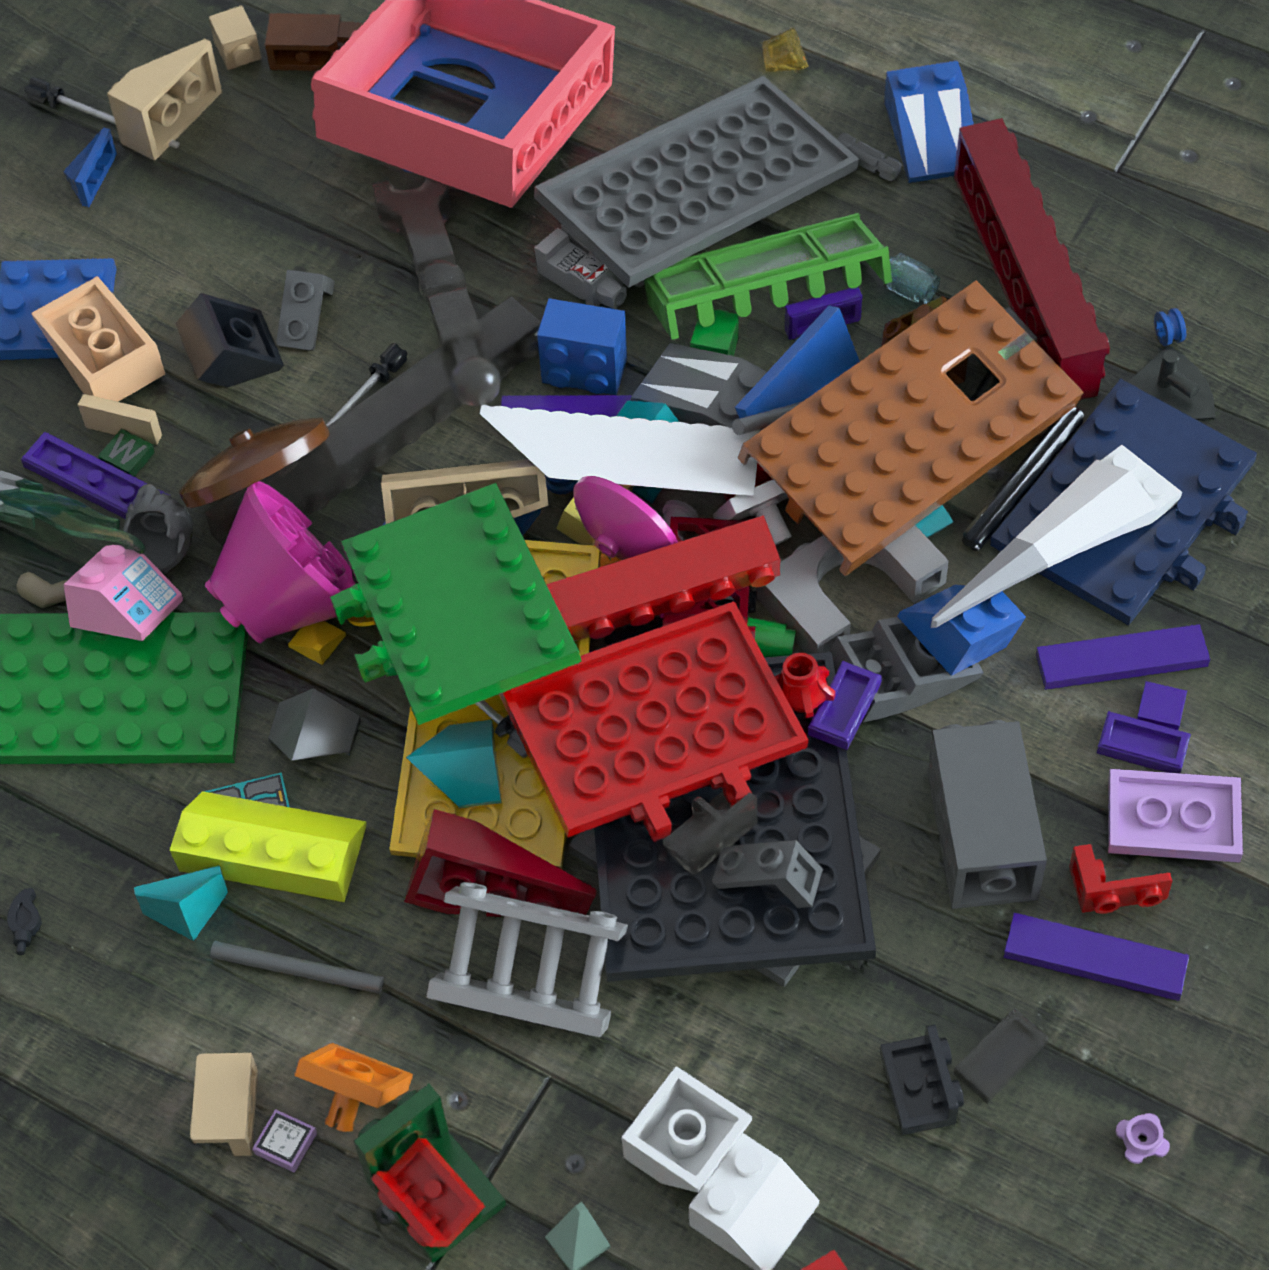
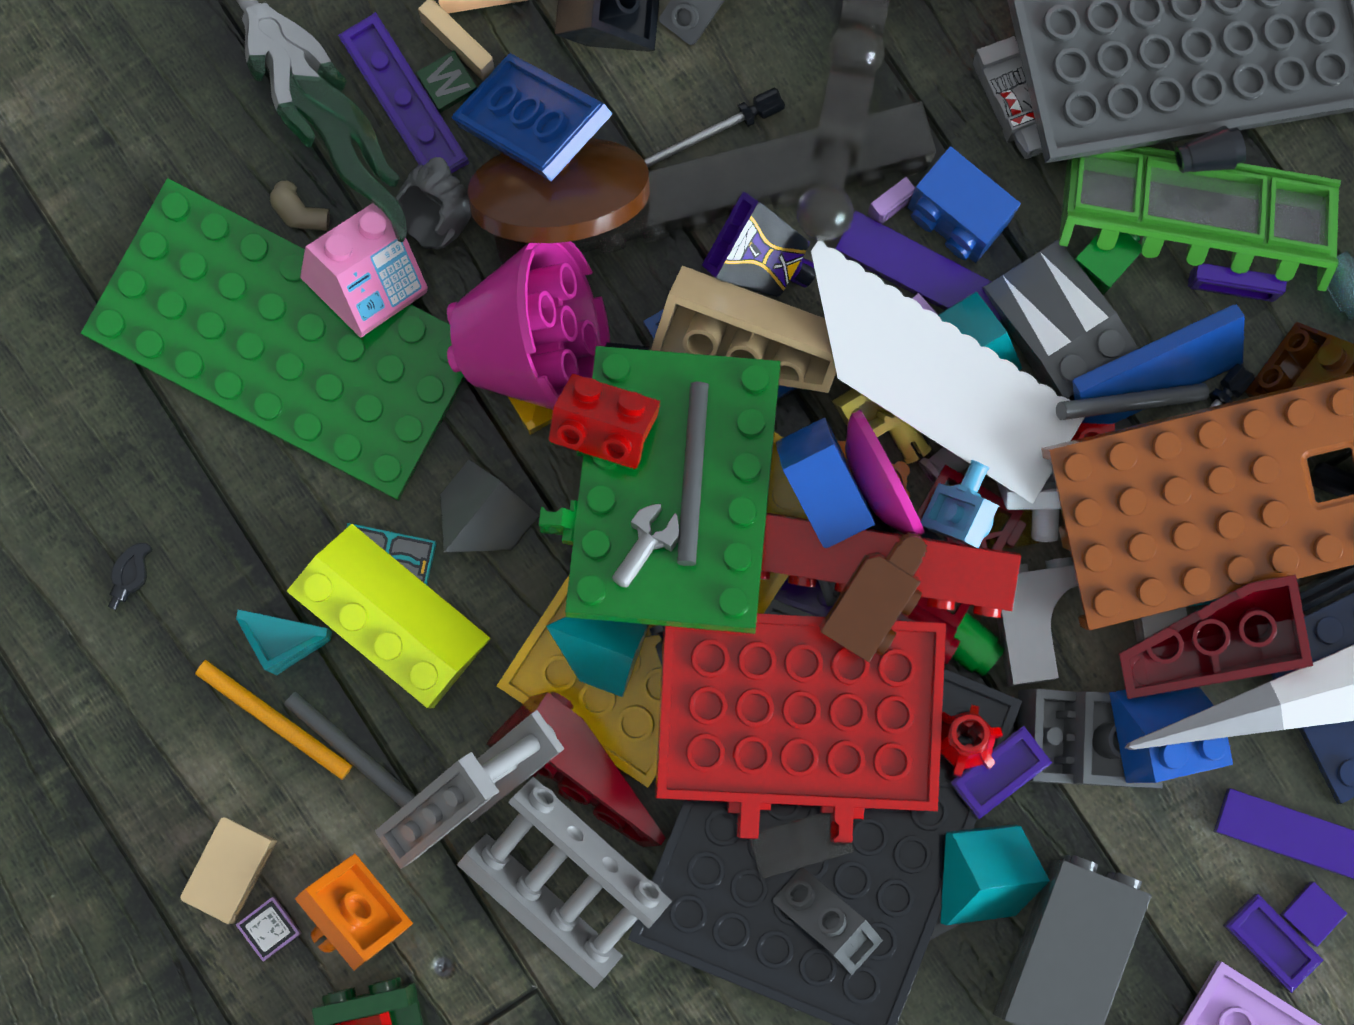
camera: 20 degrees right, 25 degrees up
none -> light orange bar [195,660,353,780]
none -> light grey fence [375,710,564,869]
none -> blue tile [451,53,612,181]
none -> red bracket [549,373,661,469]
none -> light grey bar [612,504,679,588]
none -> dark grey bar [677,381,709,566]
none -> torso [702,191,816,297]
none -> blue panel [776,417,875,548]
none -> reddish brown hinge [819,532,928,662]
none -> lavender tile [867,177,915,224]
none -> medium azure plate [921,460,998,548]
none -> teal slope [940,824,1050,925]
none -> dark red wedge [1119,574,1313,699]
none -> black cone [1175,125,1246,173]

